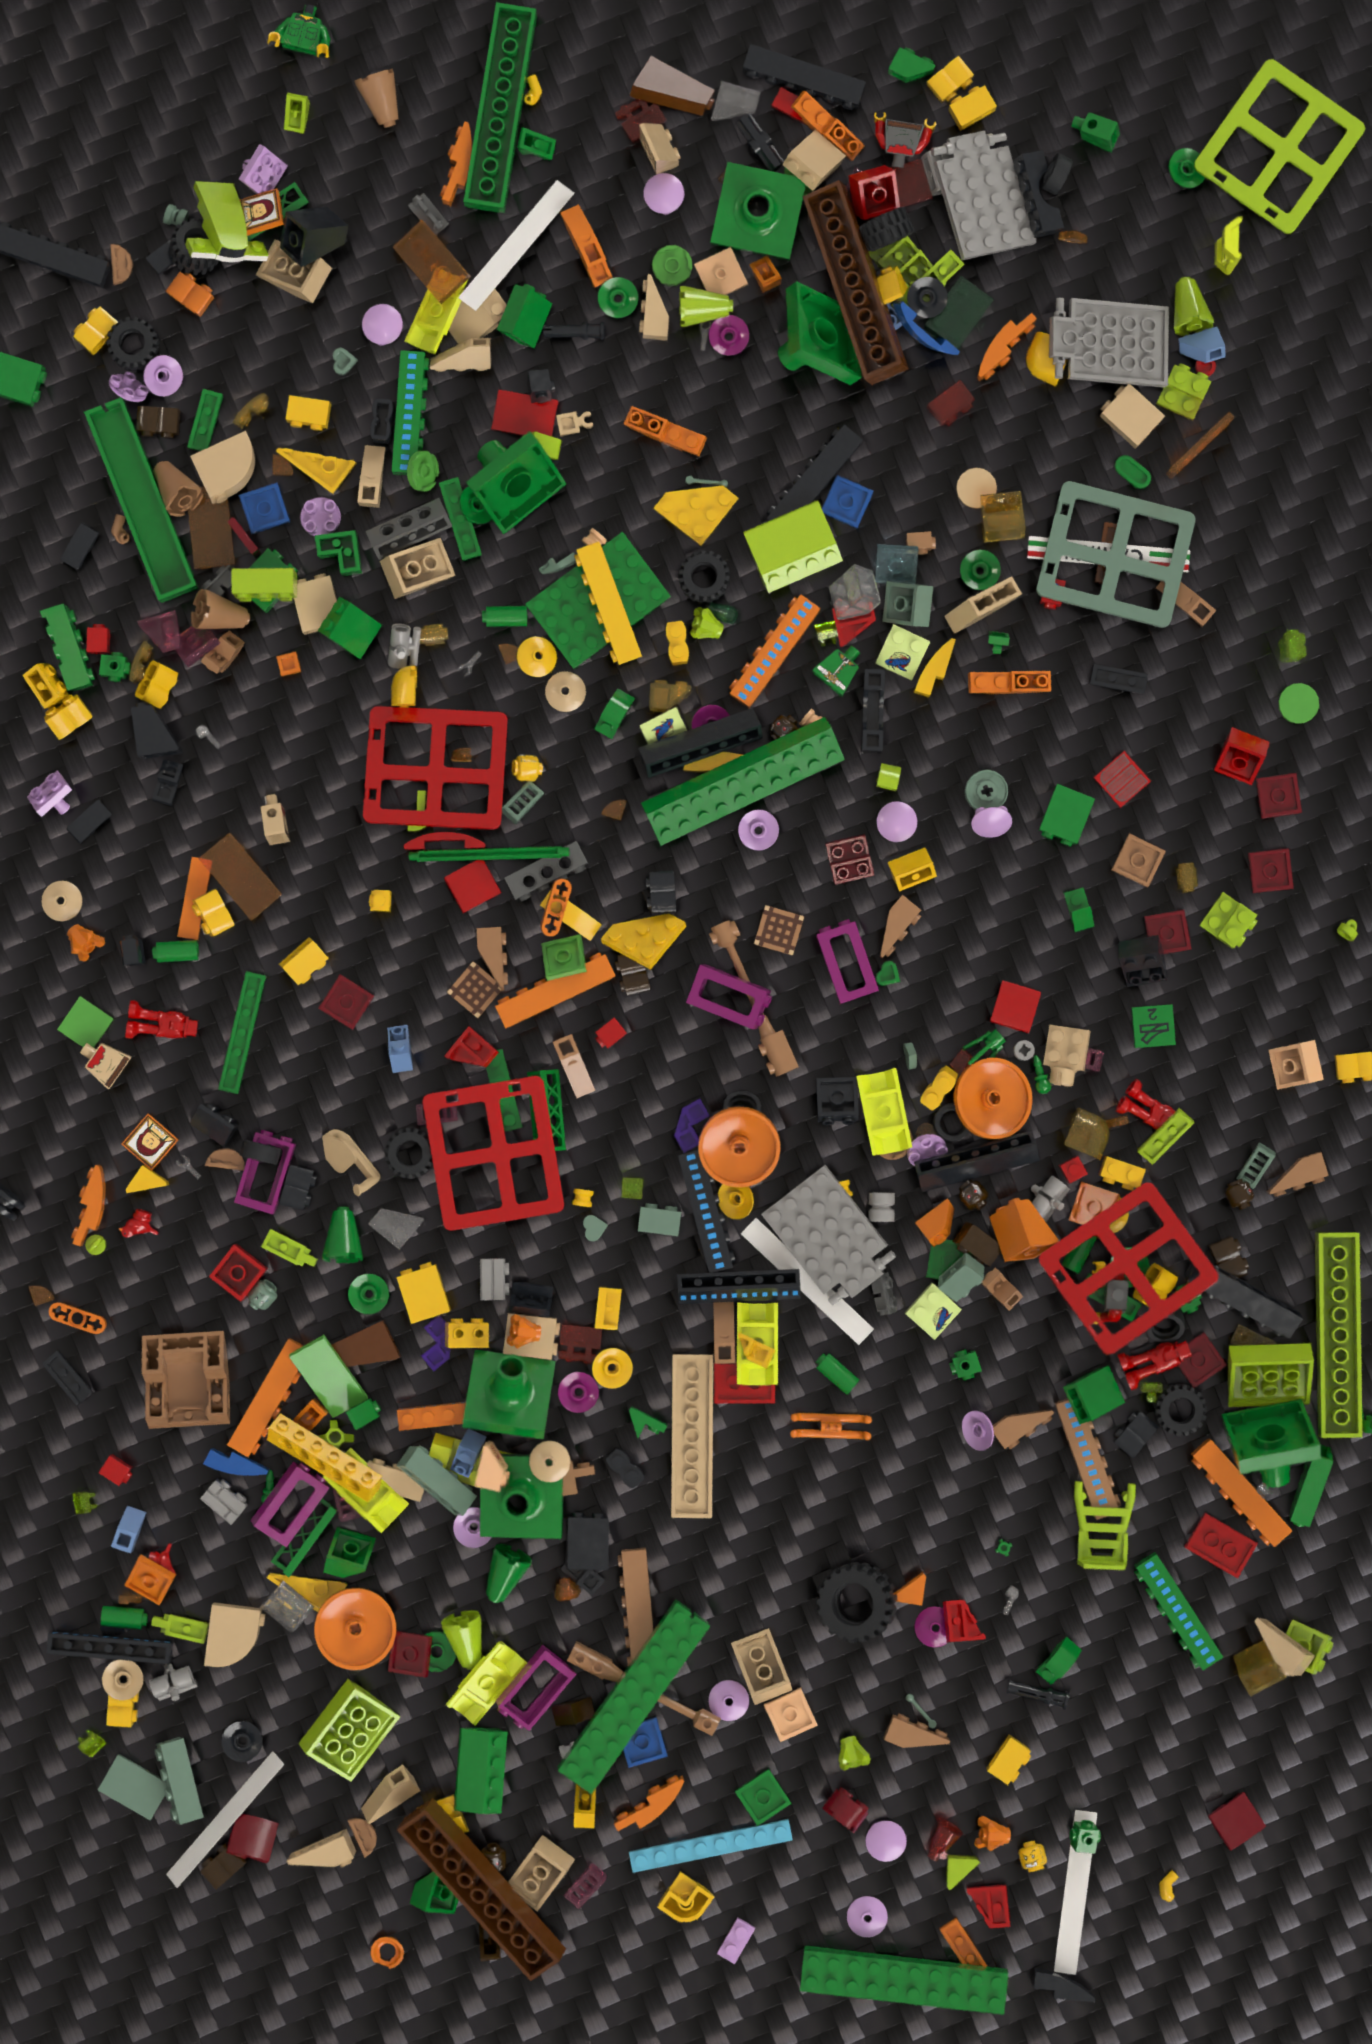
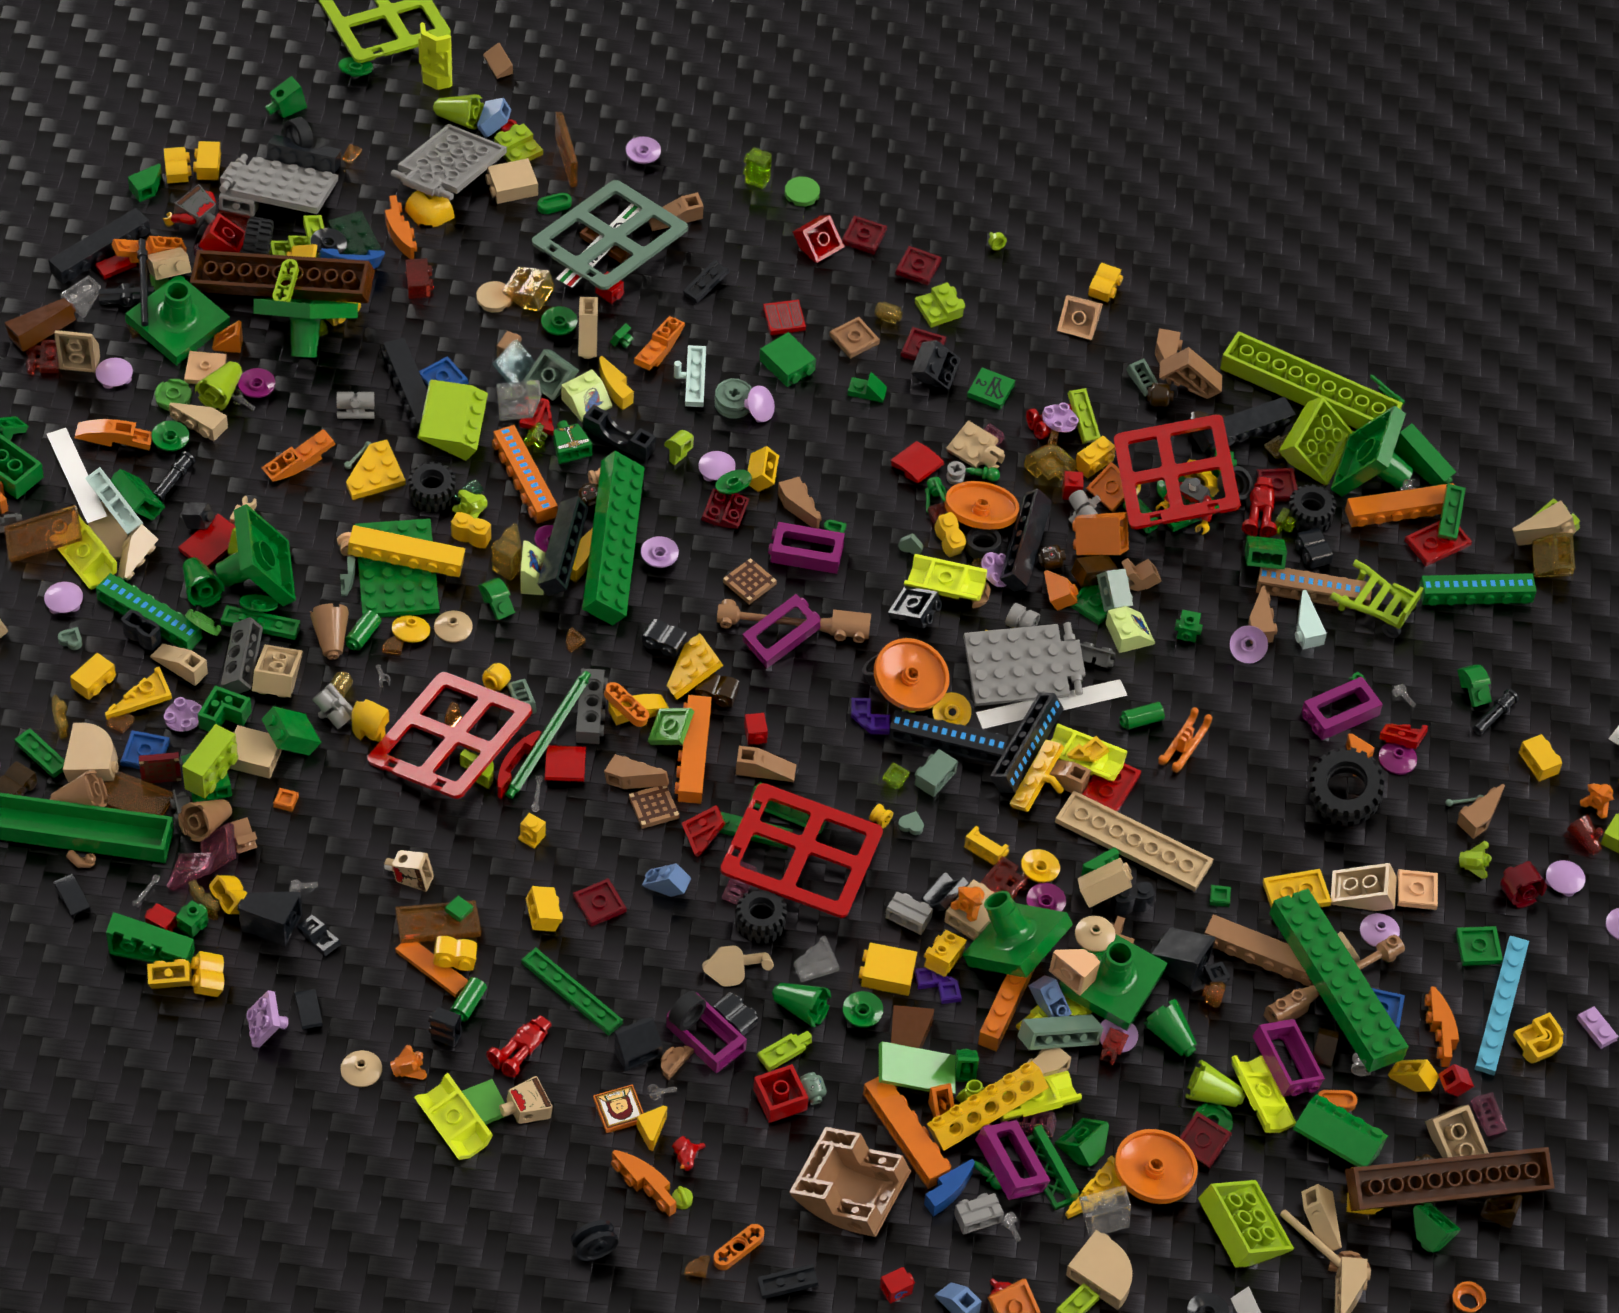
camera: 70 degrees left, 35 degrees down
none -> light aqua slope [85,467,143,534]
none -> clear hinge [132,874,160,907]
none -> black bar [137,239,149,327]
none -> green cone [183,557,224,607]
none -> lime beam [273,259,299,302]
none -> medium nougat cone [310,603,349,659]
none -> light grey pin [337,392,375,419]
none -> neon yellow piece [414,1073,493,1160]
none -> green tile [445,895,474,922]
none -> medium nougat slope [483,43,513,79]
none -> clear hinge [531,775,543,812]
none -> lavender dish [626,137,661,164]
none -> light aqua plate [674,345,706,407]
none -> green dish [715,470,752,494]
none -> clear hand [1003,1212,1021,1242]
none -> yellow plate [1009,739,1064,812]
none -> lavender dish [1042,403,1079,432]
none -> tan brick [1078,858,1133,908]
none -> clear red plate [1100,1027,1129,1064]
none -> medium nougat wedge [1159,347,1222,399]
none -> green tile [1209,885,1231,907]
none -> yellow plate [1262,869,1332,907]
none -> tan bar [1280,1209,1341,1267]
none -> light aqua slope [1295,590,1327,649]
none -> magenta piece [1301,676,1383,740]
none -> orange tile [1317,1090,1357,1112]
none -> tan tile [1338,932,1360,963]
none -> green plate [1437,484,1466,541]
none -> red brick [1438,1064,1474,1097]

